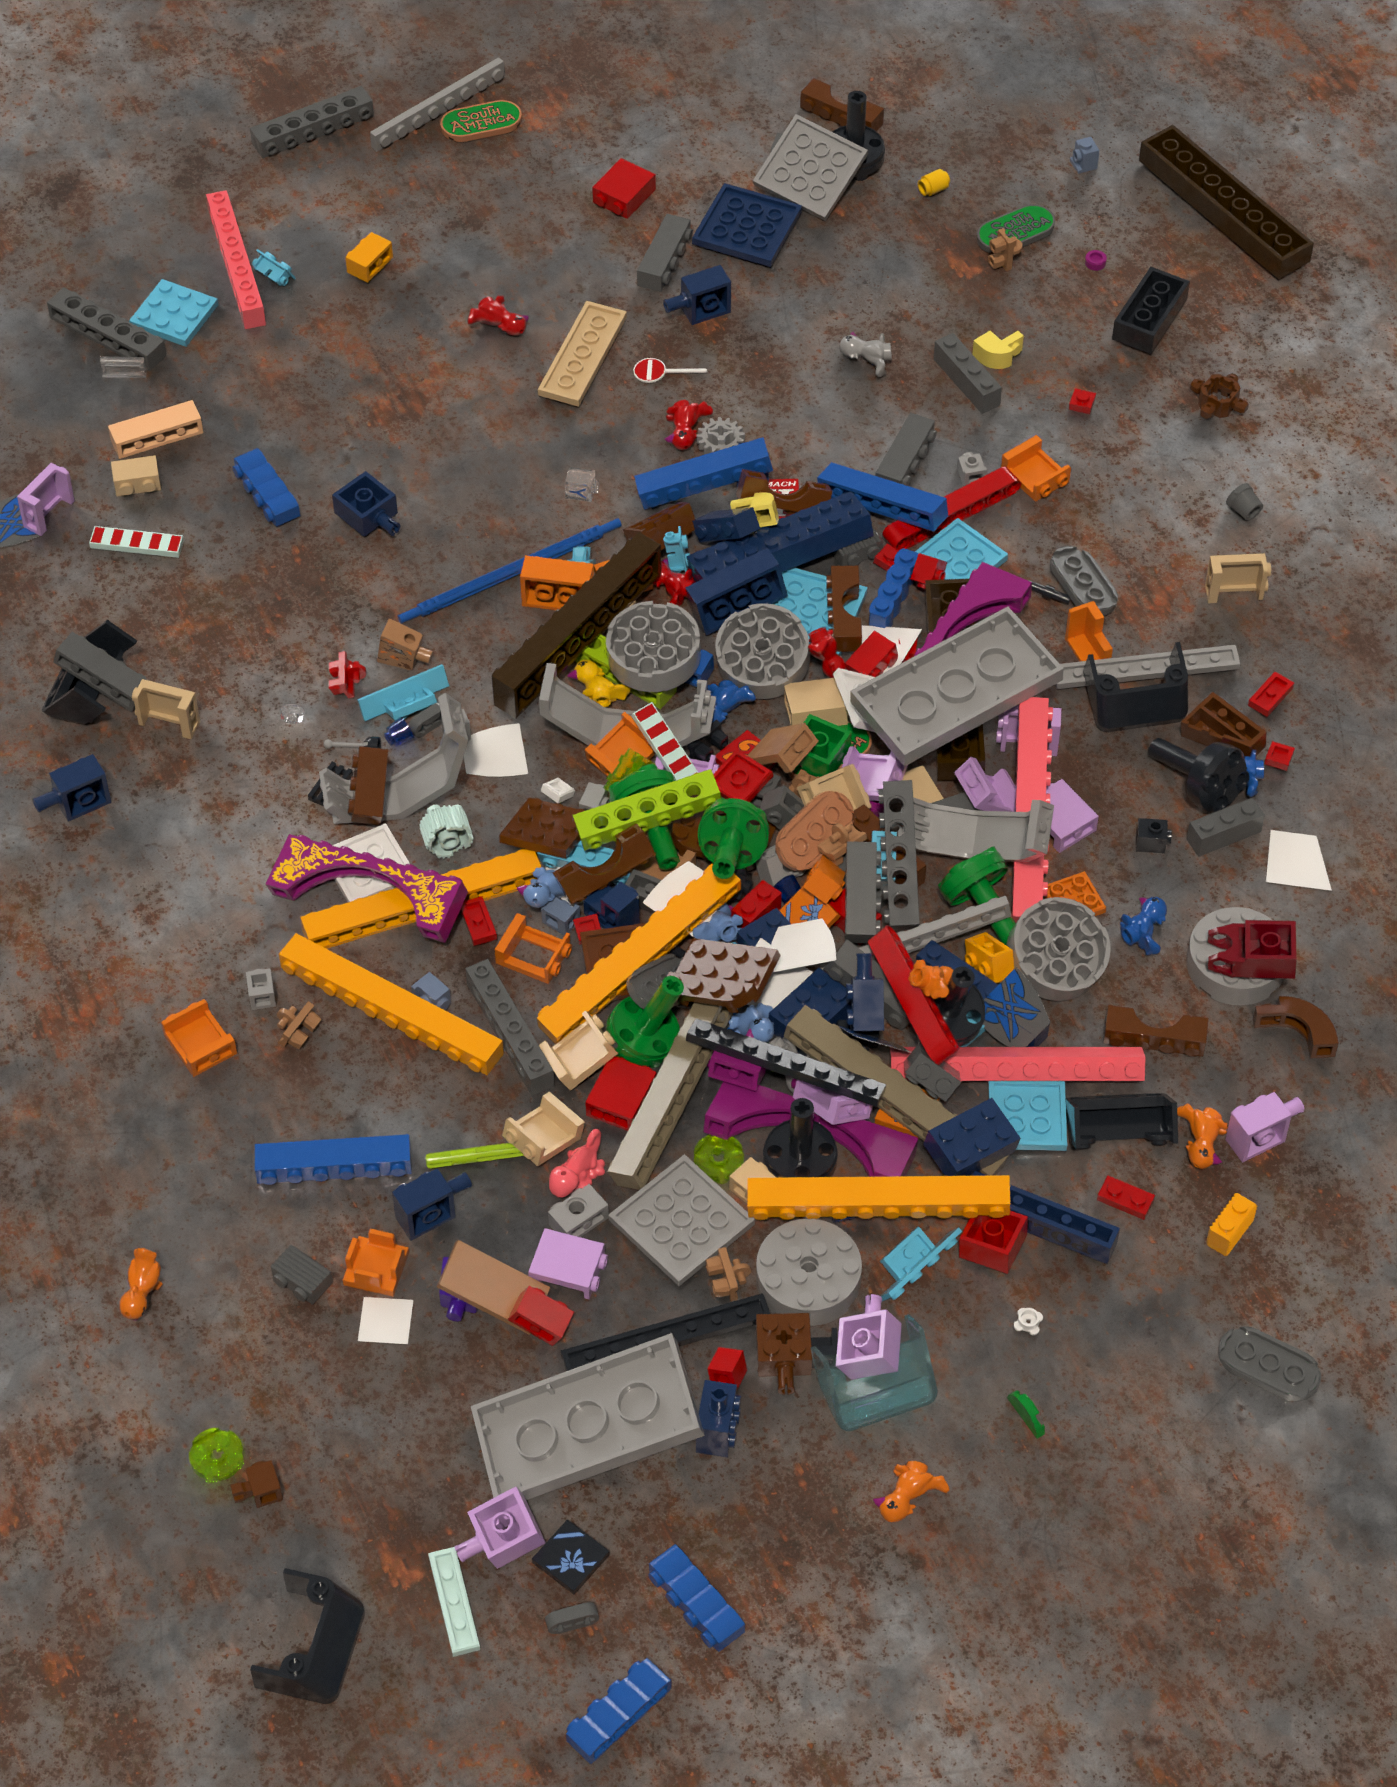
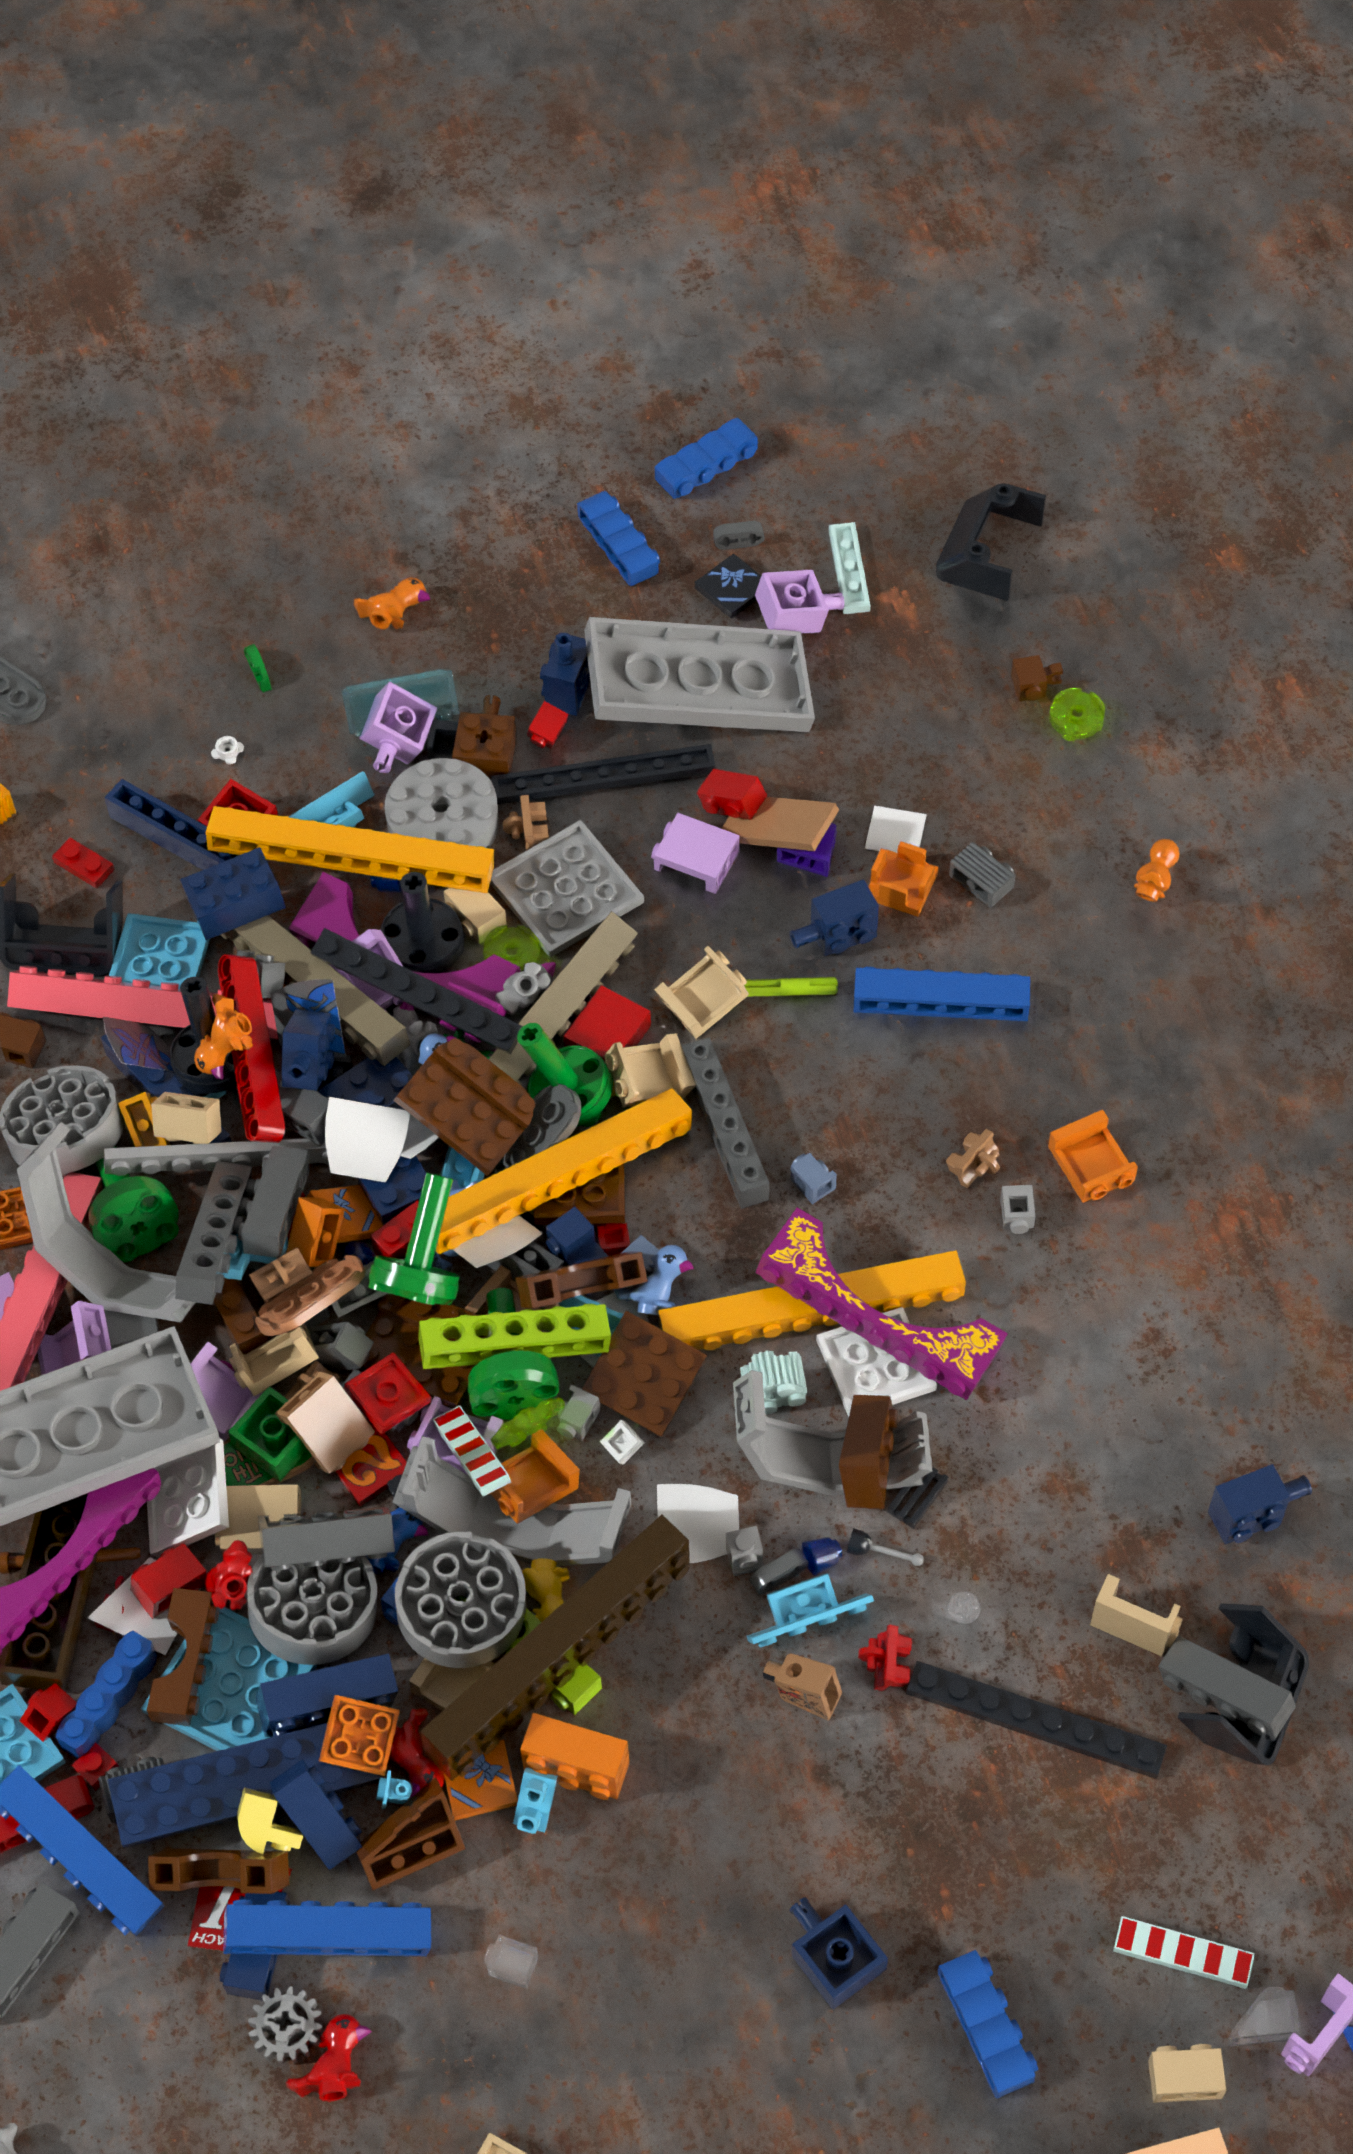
camera: 170 degrees left, 5 degrees up
light orange brick [279,933,504,1076] -> none
blue axle [397,518,622,624] -> none
red plate [460,896,497,946] -> none
orange panel [495,913,572,984] -> none
light grey brick [548,1184,609,1237] -> none
coral animal [549,1129,605,1198] -> none
none -> tan brick [151,1092,222,1144]
none -> dark grey wedge [258,1507,395,1571]
none -> orange tile [319,1695,400,1776]
none -> light grey animal [495,962,556,1015]
none -> black plate [906,1661,1167,1779]
none -> clear slope [1228,1986,1301,2047]

